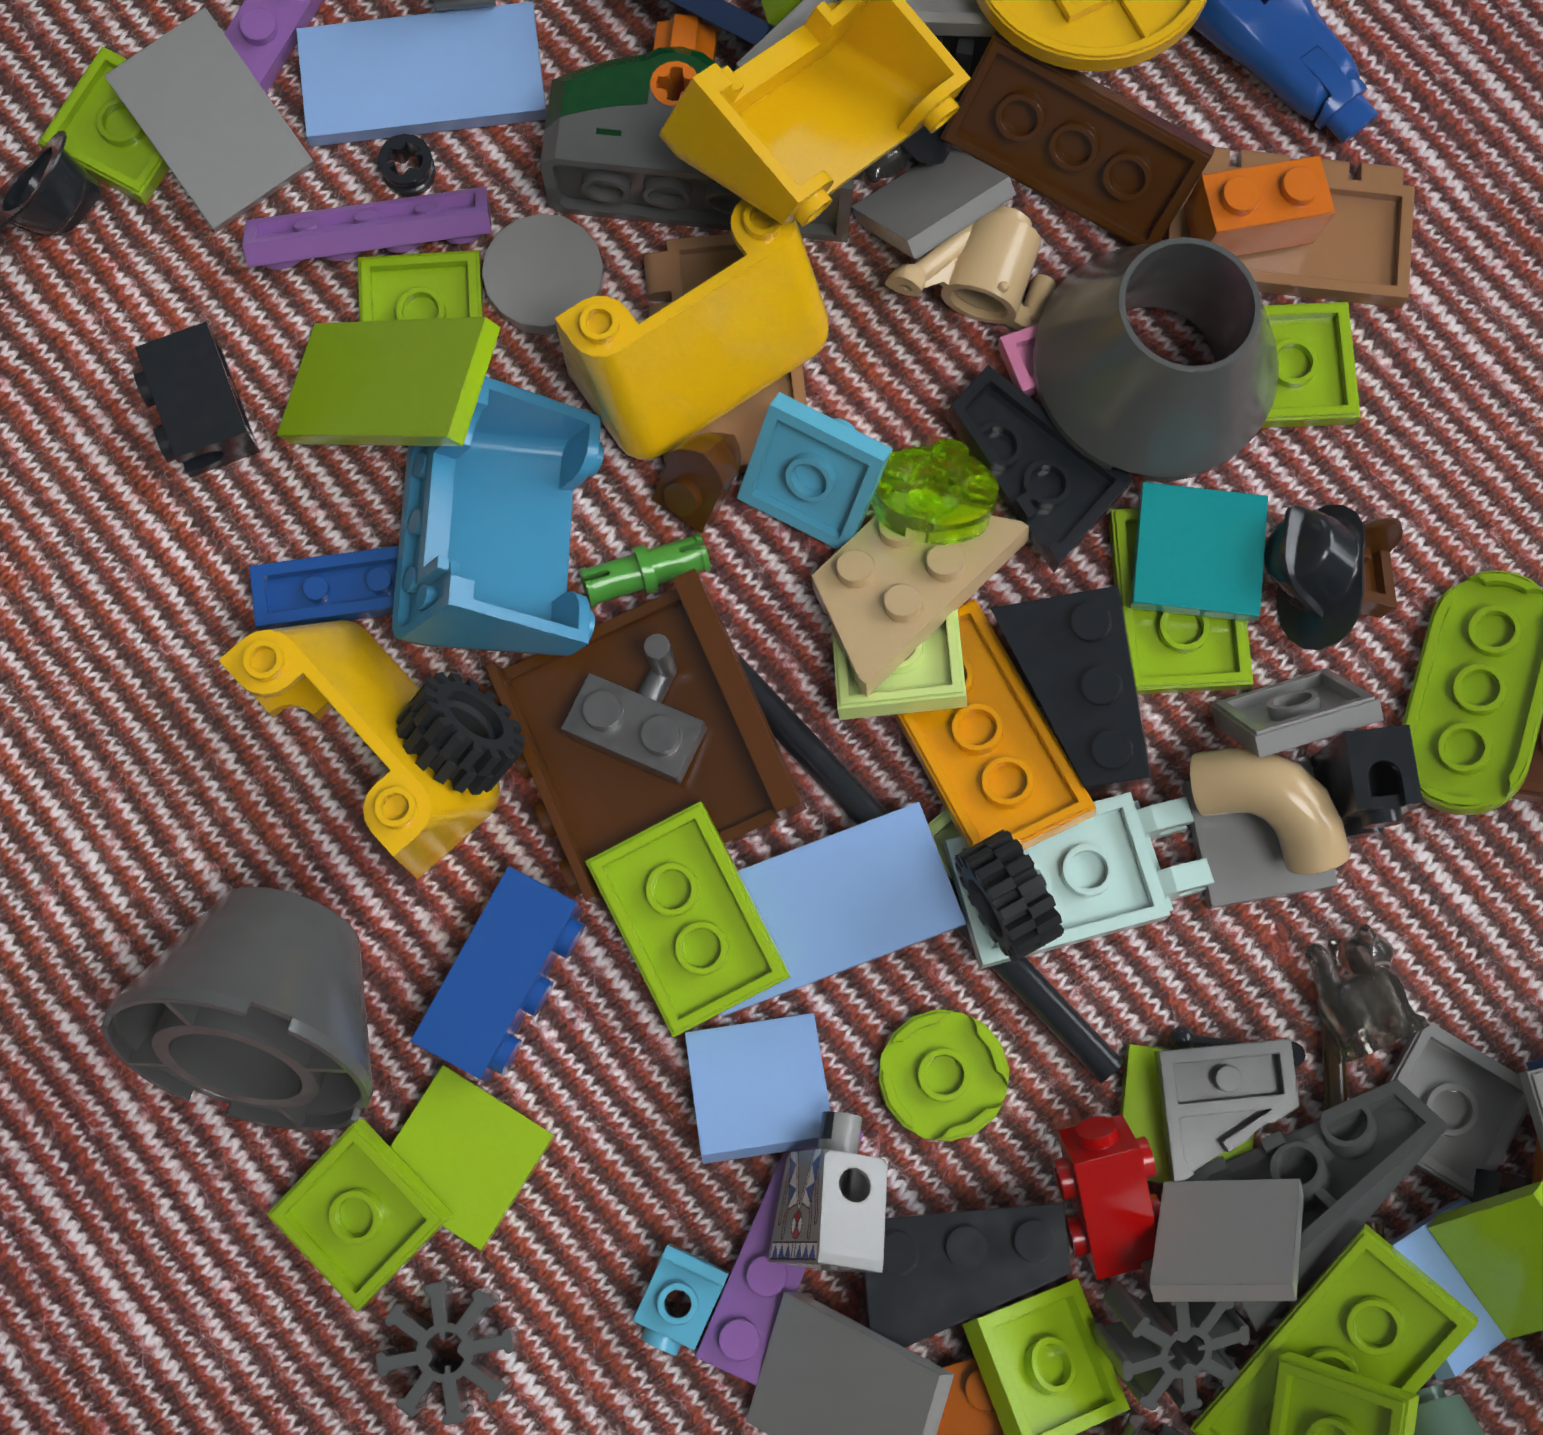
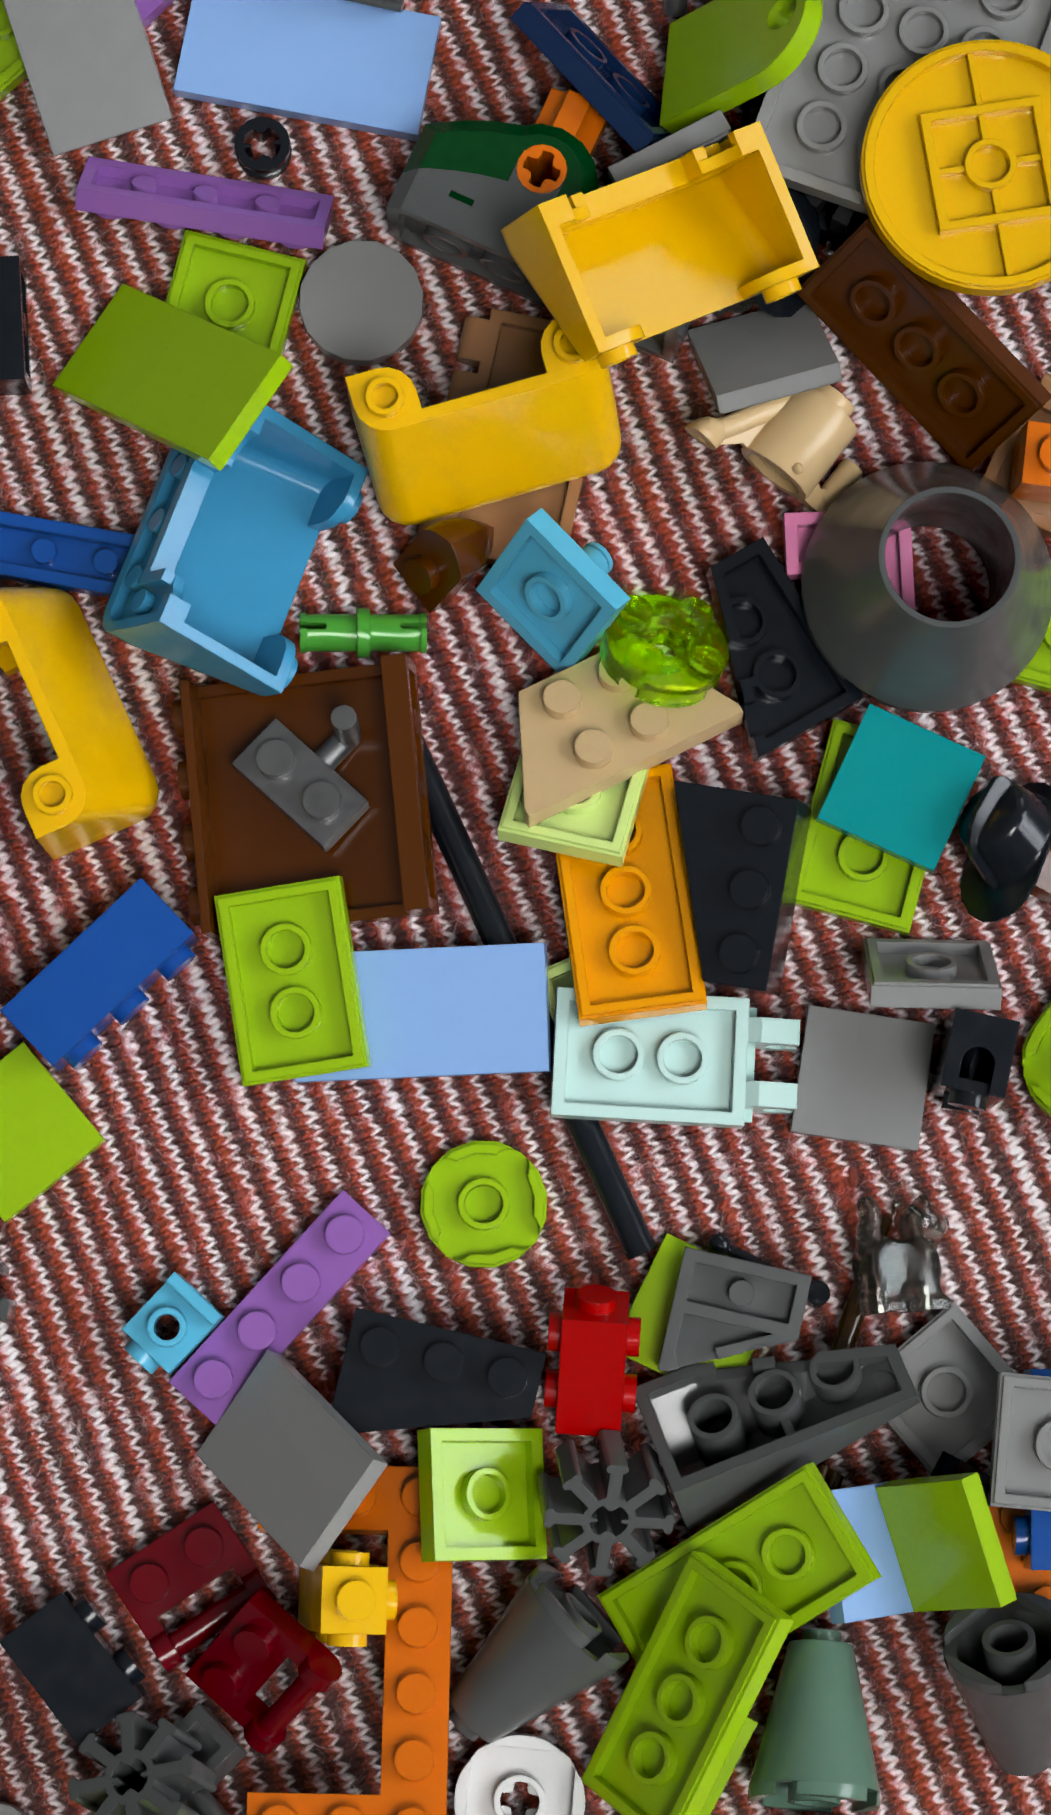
camera: 20 degrees right, 5 degrees up
black tyre [396,672,526,795] -> none
light blue tile [685,1013,831,1164] -> none
light grey torso [768,1111,888,1273] -> none
black tyre [954,829,1064,962] -> none
light grey tile [1149,1178,1304,1302] -> none
tan cylinder [1190,748,1351,875] -> none

